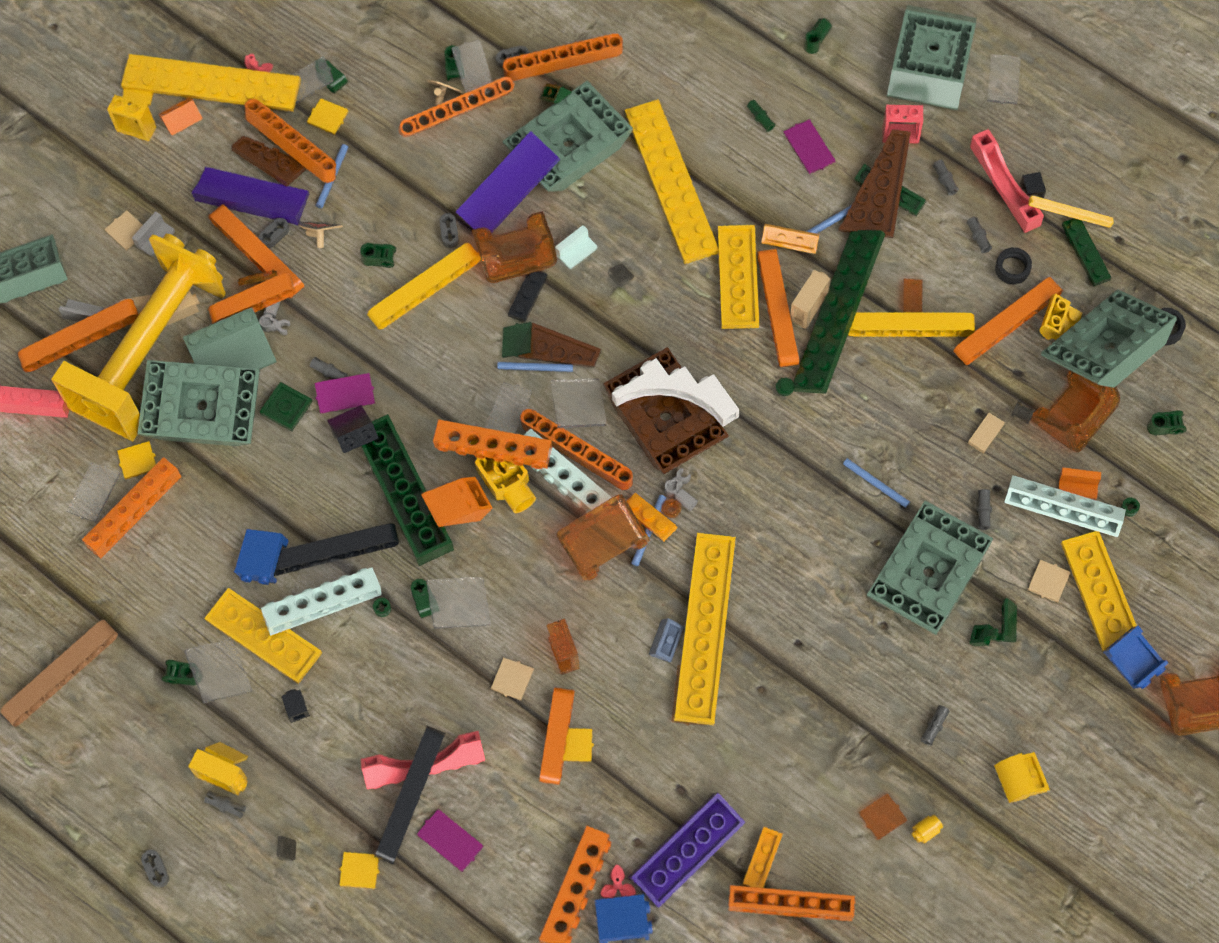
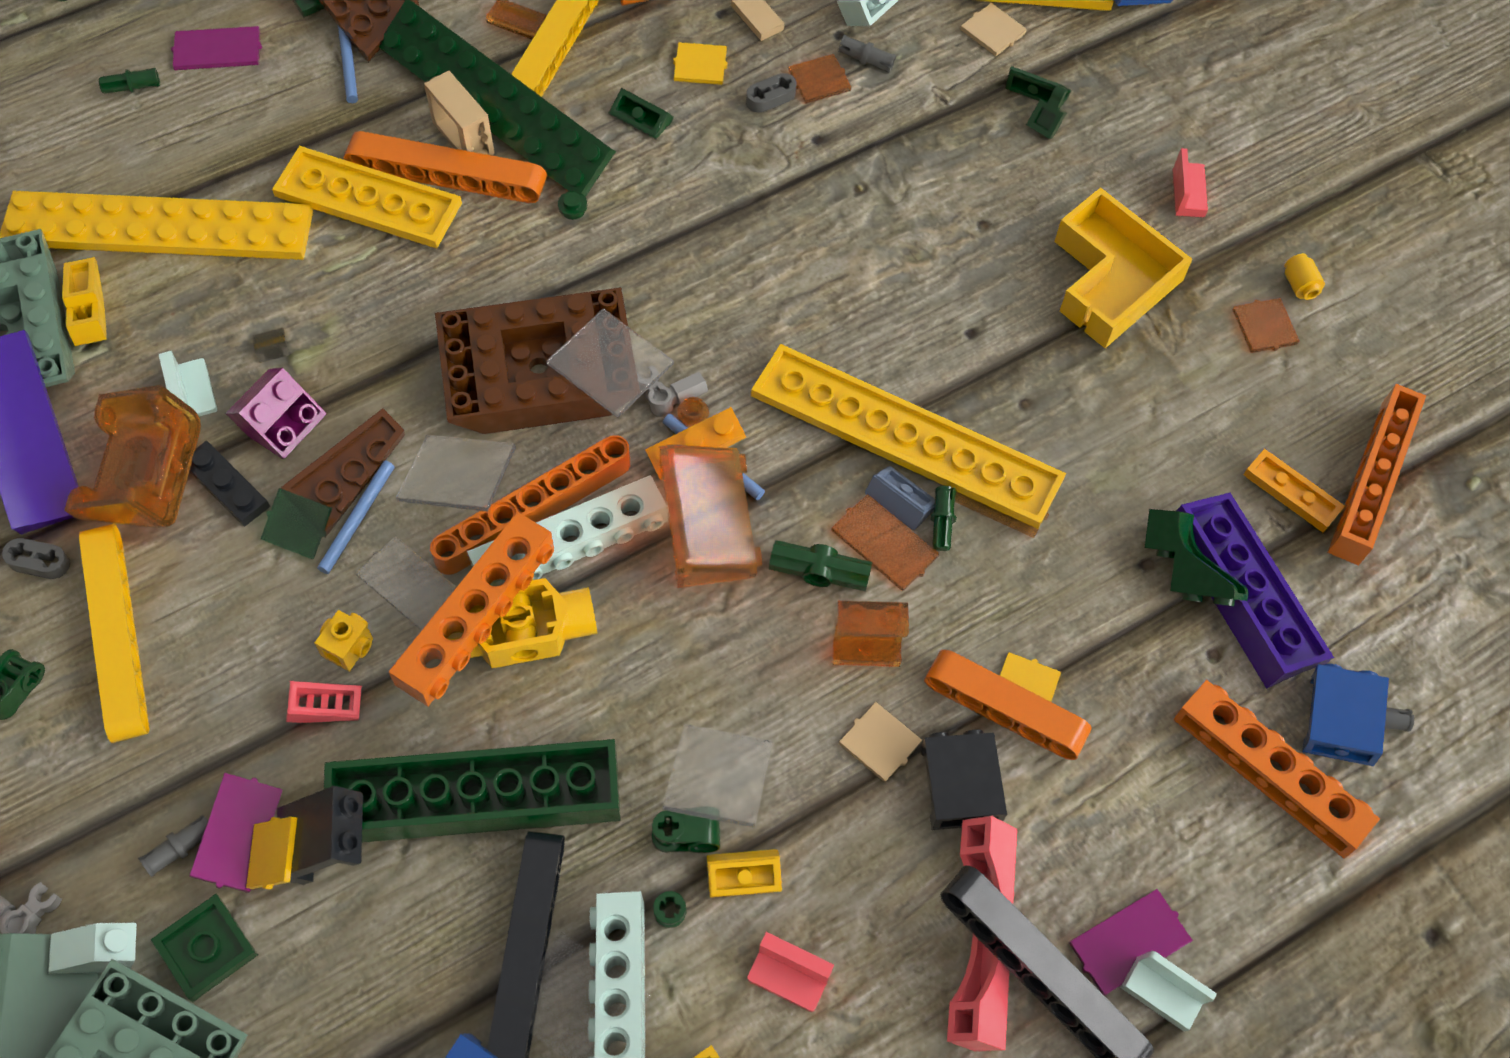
camera: 75 degrees left, 5 degrees down
orange slope [422,477,493,527] -> none
coral plant [600,865,636,899] -> none
white arch [612,358,739,427] -> none
light orange plate [761,224,820,254] -> none
medium blue bar [843,458,910,508] -> none
sand green slope [867,501,994,635] -> none
dark grey pin [920,705,950,746] -> none
yellow brick [994,752,1050,803] -> none
none -> light aqua slope [48,923,137,974]
none -> yellow slope [62,257,107,346]
none -> slope [225,368,327,459]
none -> yellow piece [246,816,297,890]
none -> coral slope [286,681,362,723]
none -> yellow brick [314,610,373,672]
none -> clear piece [547,309,674,418]
none -> dark green slope [608,88,674,139]
none -> yellow piece [673,42,728,85]
none -> yellow slope [707,849,782,897]
none -> dark grey beam [746,73,797,113]
none -> coral panel [747,932,834,1012]
none -> dark green piece [769,540,872,592]
none -> clear orange piece [788,54,852,104]
none -> clear orange piece [831,494,939,591]
none -> black panel [921,729,1007,830]
none -> dark green axle [931,486,957,551]
none -> yellow piece [1054,187,1192,348]
none -> light aqua panel [1121,951,1217,1031]
none -> dark green arch [1144,509,1248,606]
none -> coral panel [1173,148,1208,218]

